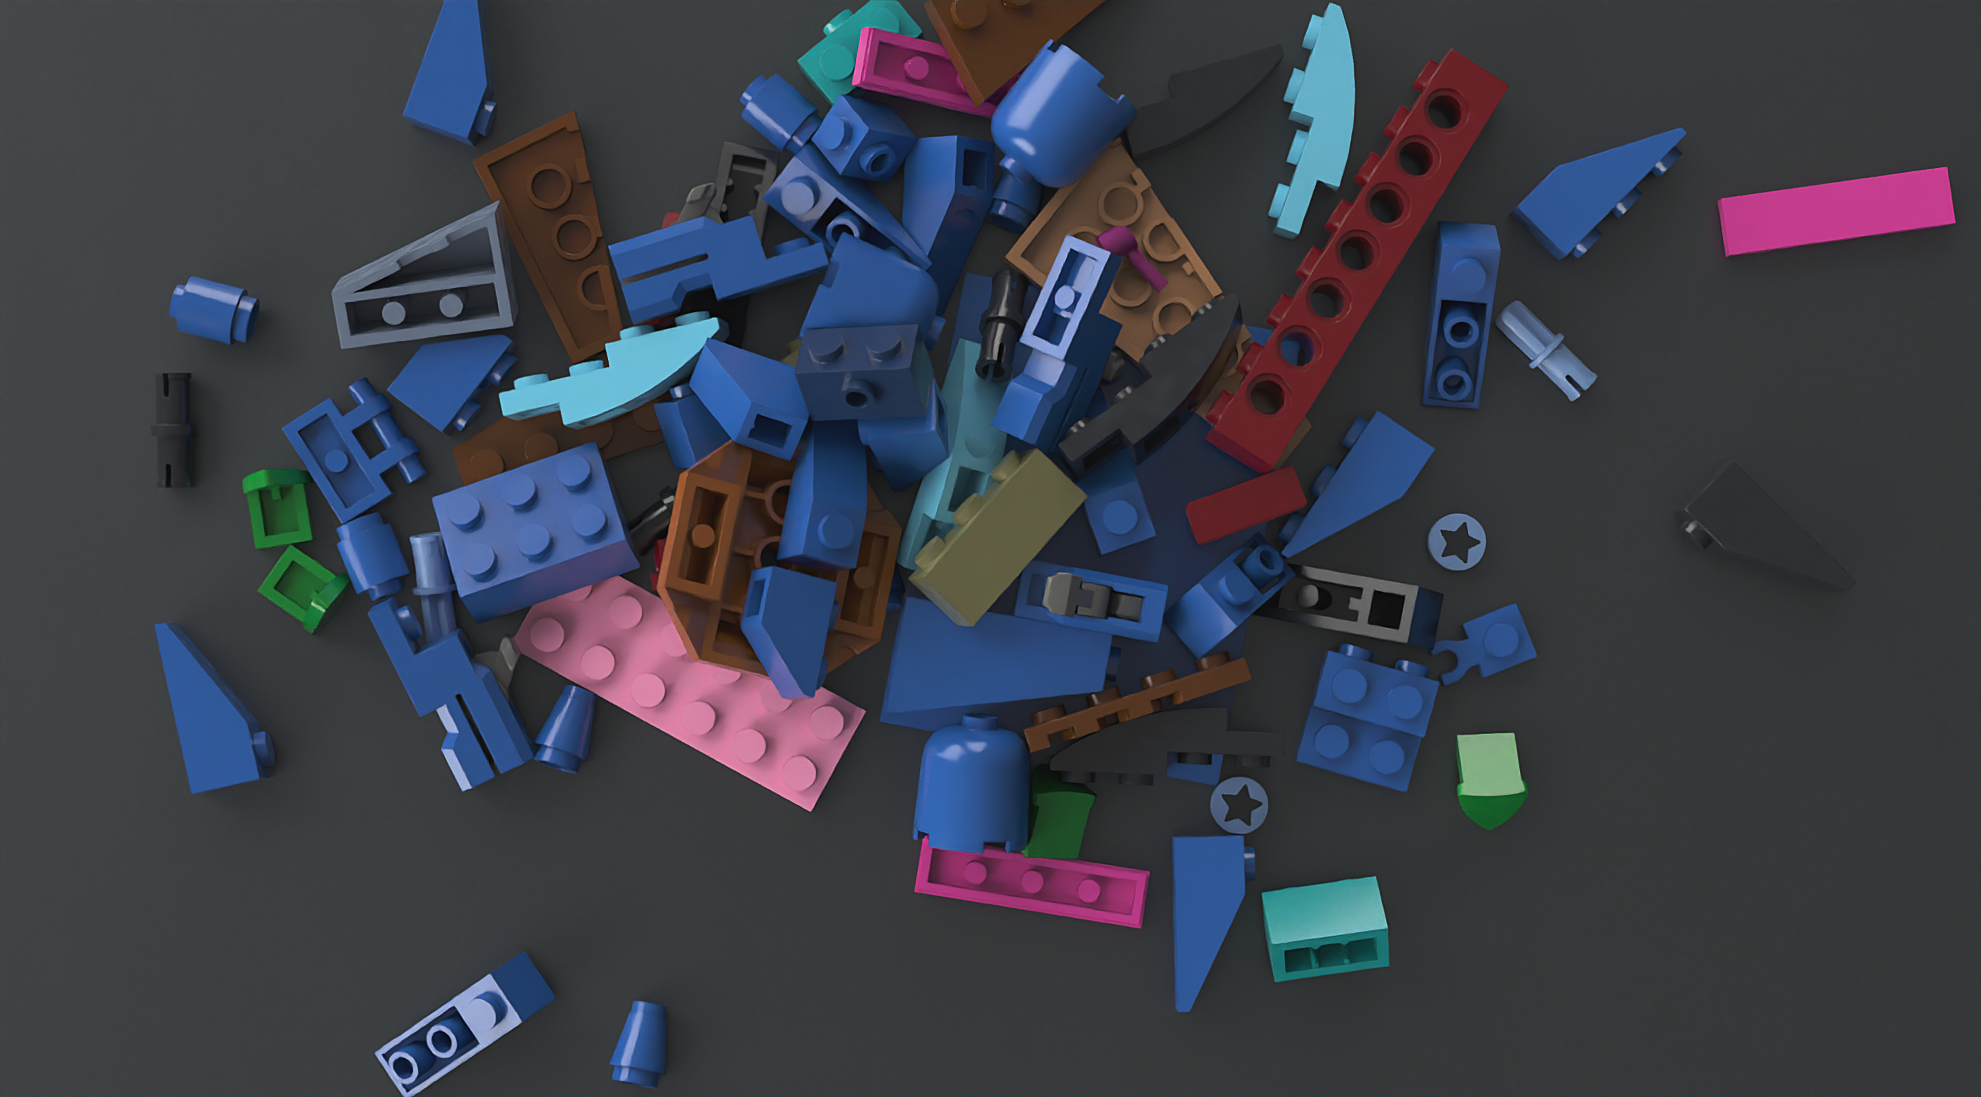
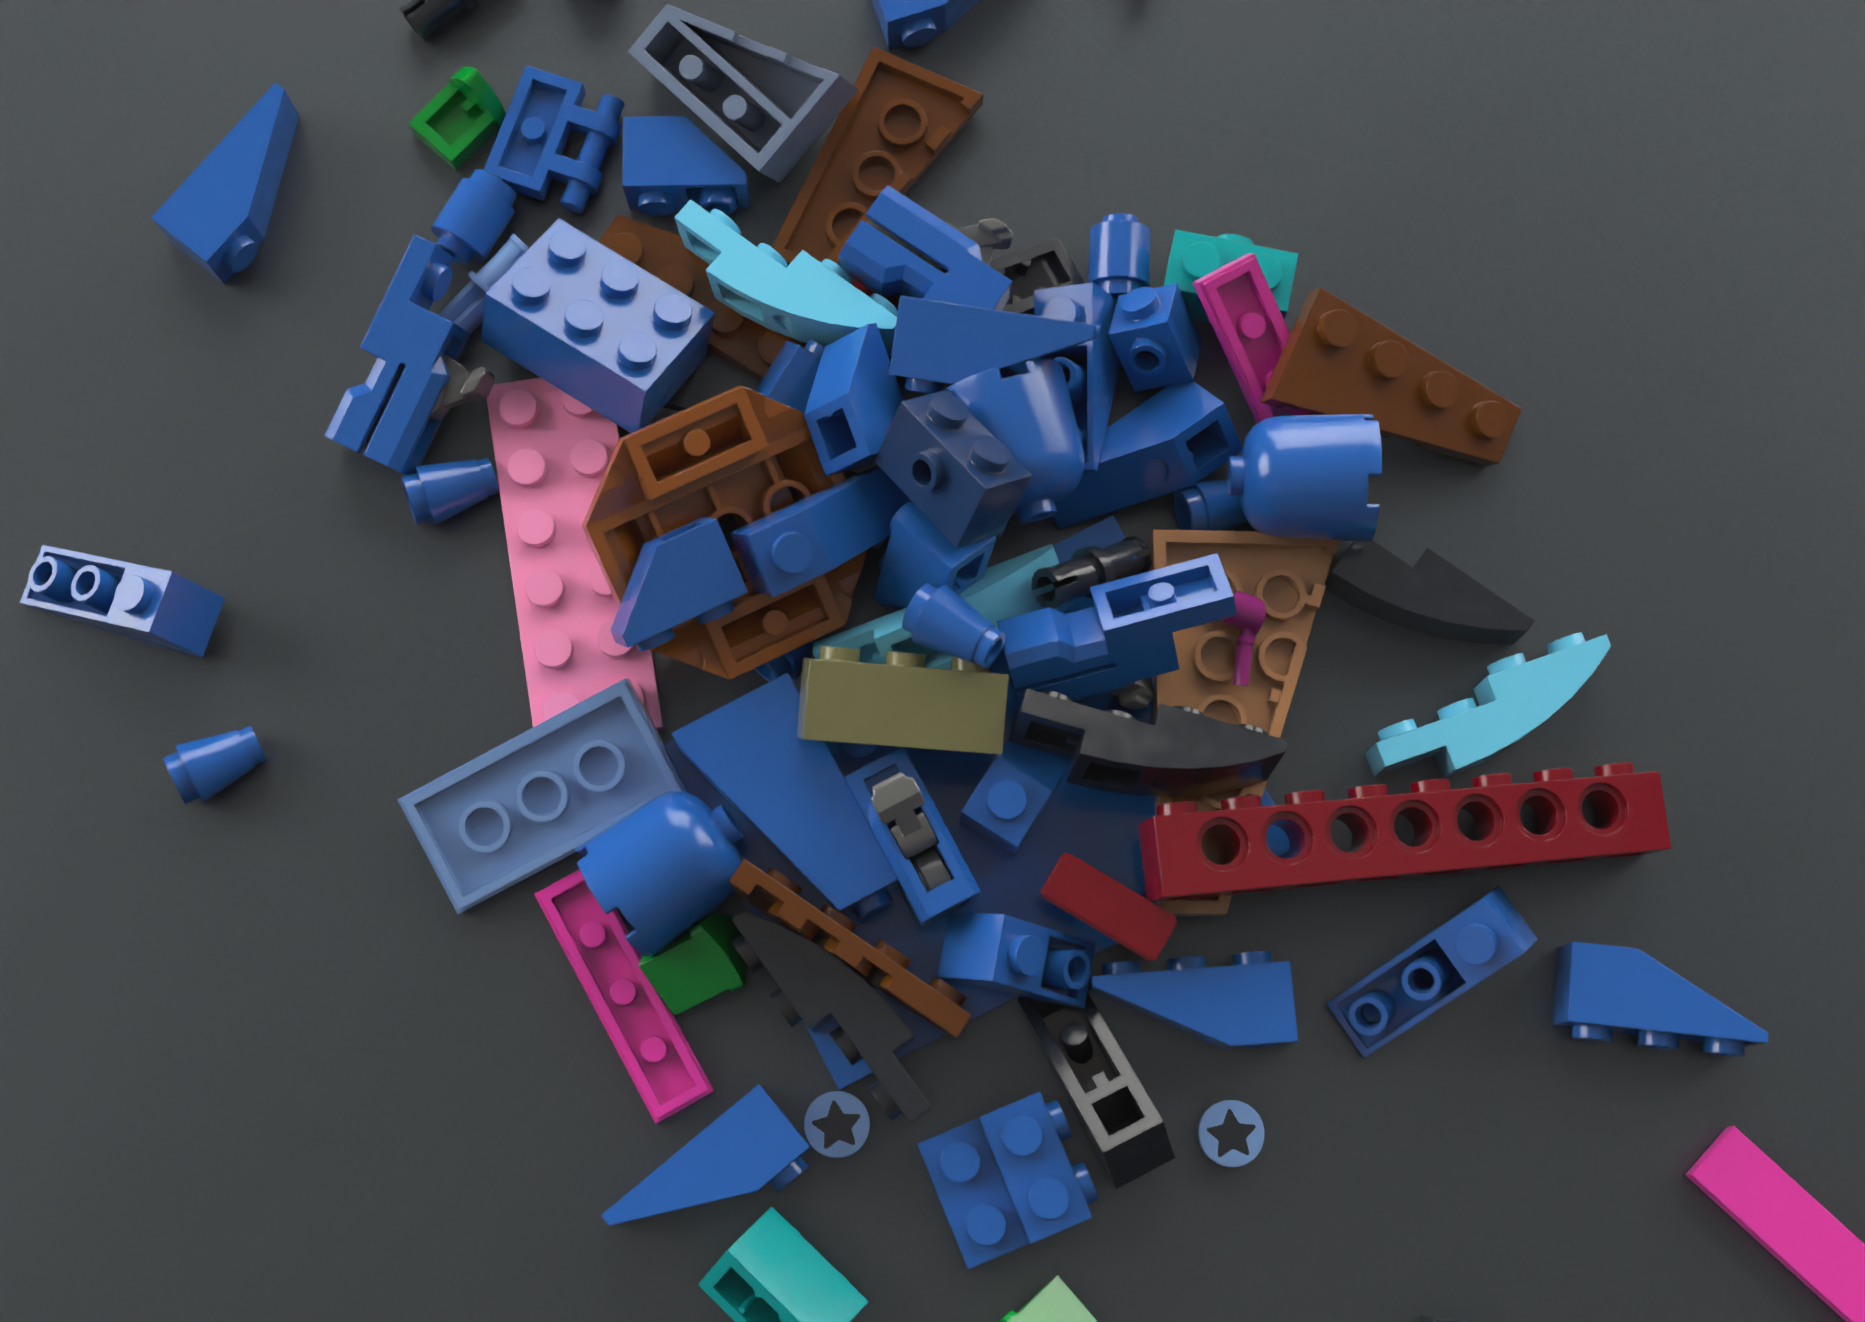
camera: 50 degrees right, 10 degrees down
green tile [257,544,352,636] -> none
blue plate [1427,603,1537,686] -> none
medium blue axle [1495,300,1598,402] -> none
none -> medium blue tile [397,678,689,914]
none -> blue slope [889,296,1101,394]
none -> blue cone [902,583,1006,668]

